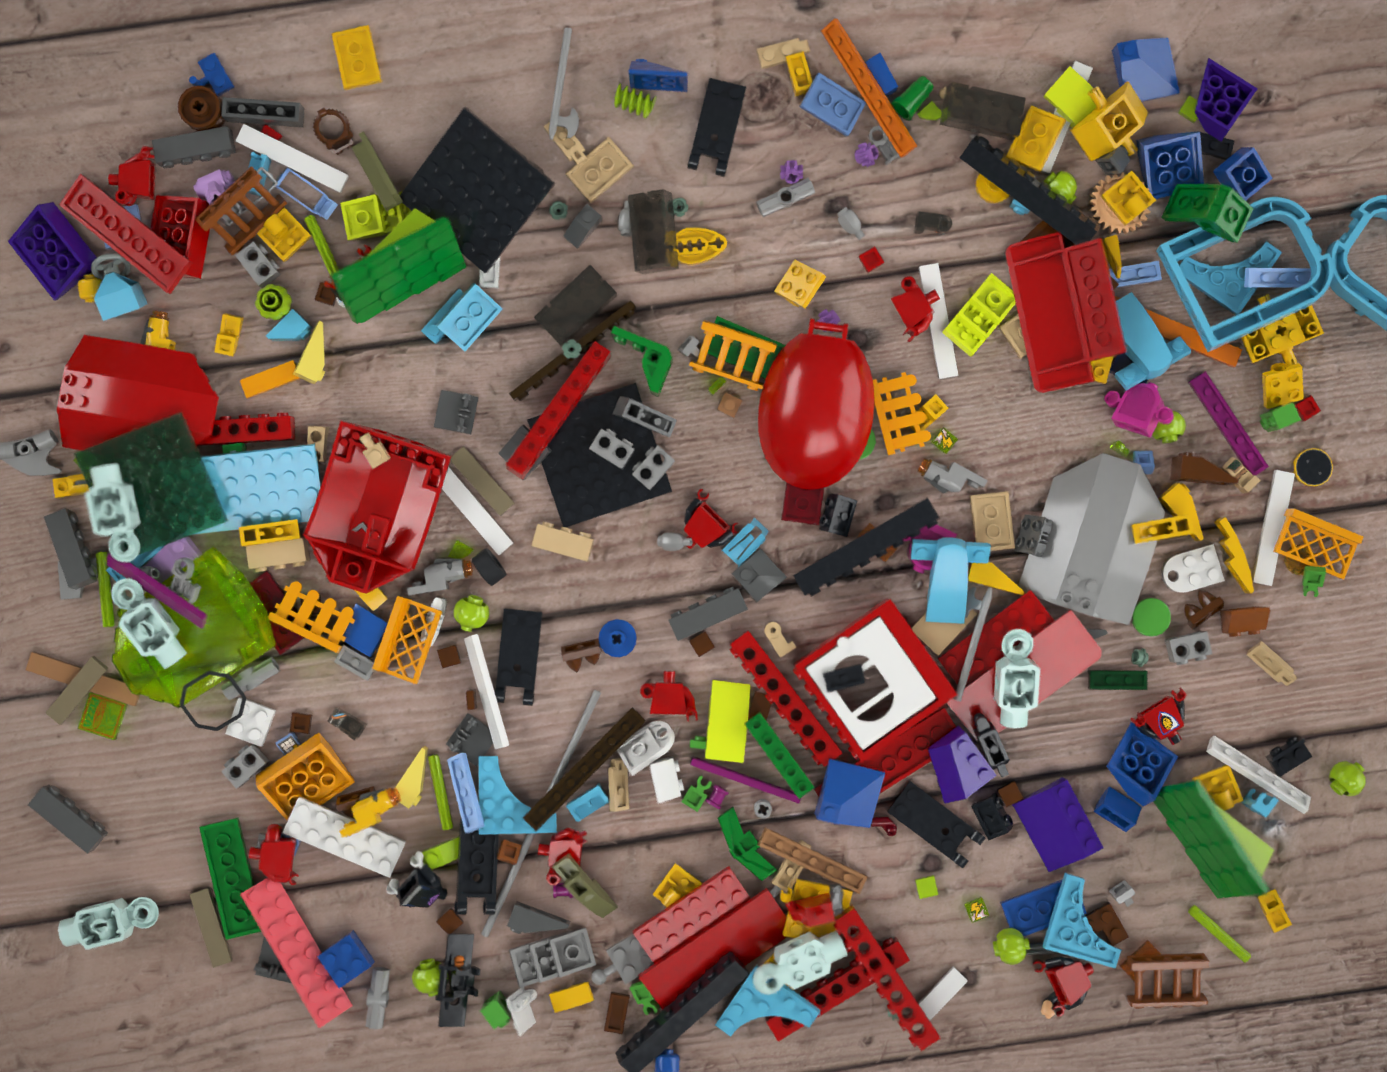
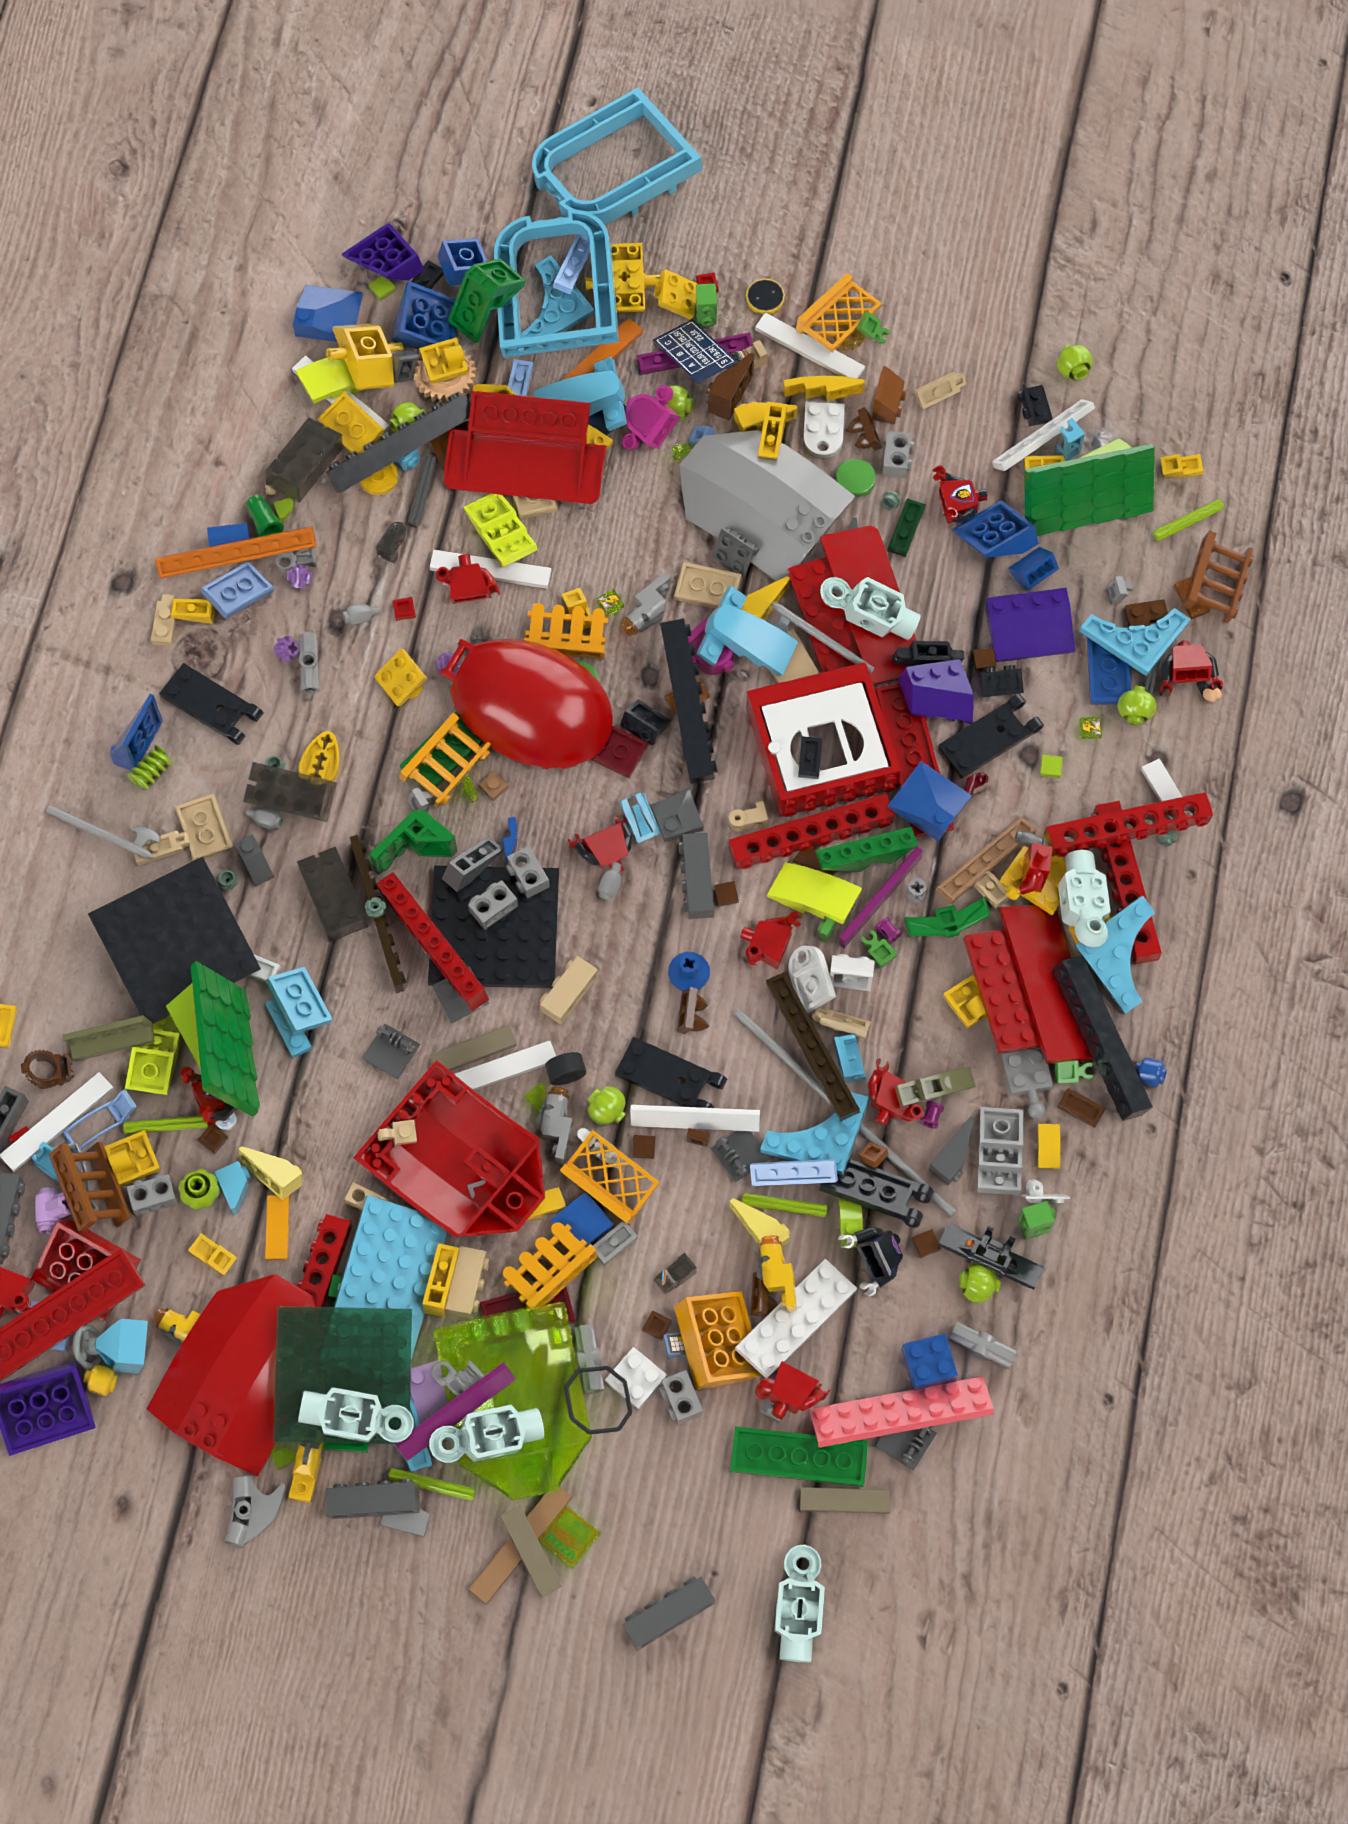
camera: 70 degrees left, 20 degrees down
none -> dark grey axle [408,456,436,528]
none -> blue slope [503,817,518,864]
none -> dark blue sticker [653,319,738,383]

